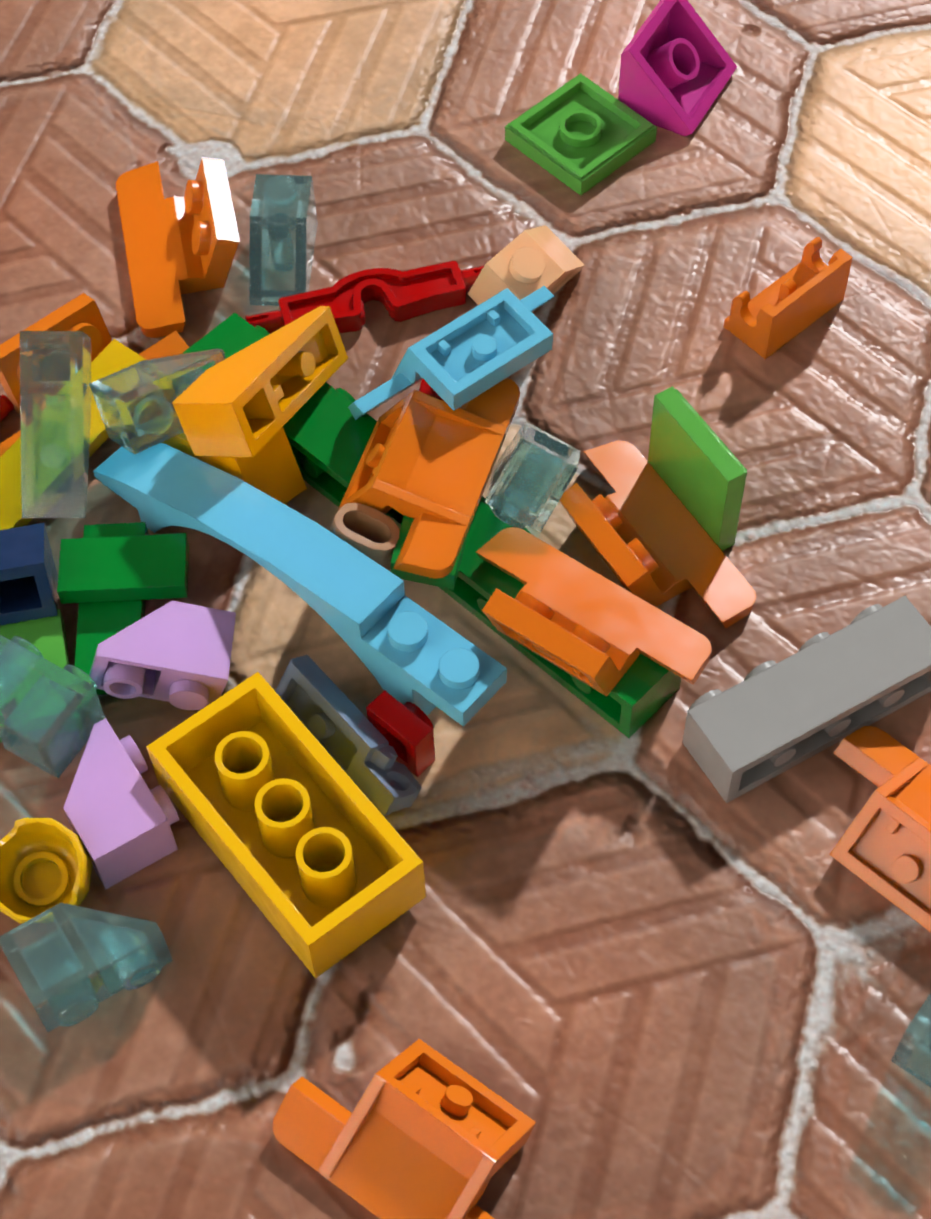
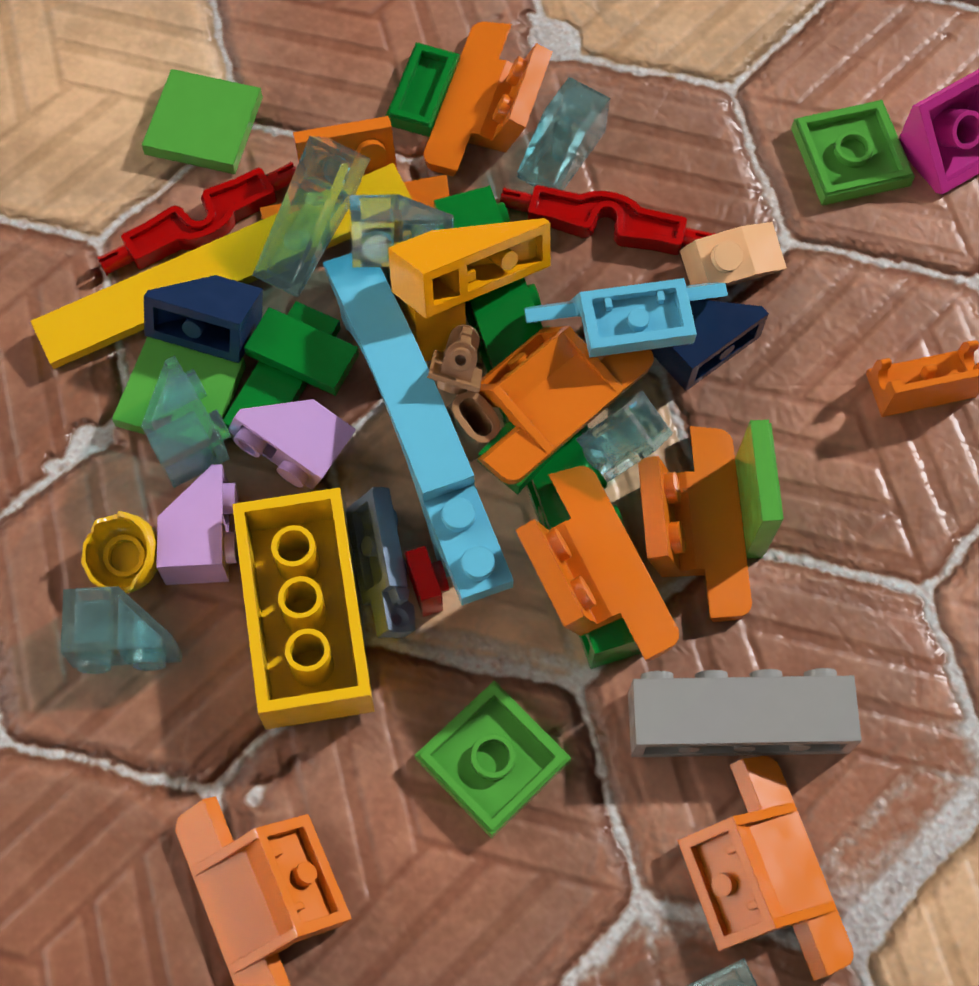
camera: 25 degrees right, 10 degrees up
none -> green tile [386,42,460,137]
none -> bright green tile [415,680,571,839]
none -> medium nougat hinge [427,325,483,395]
none -> dark blue slope [651,300,769,391]

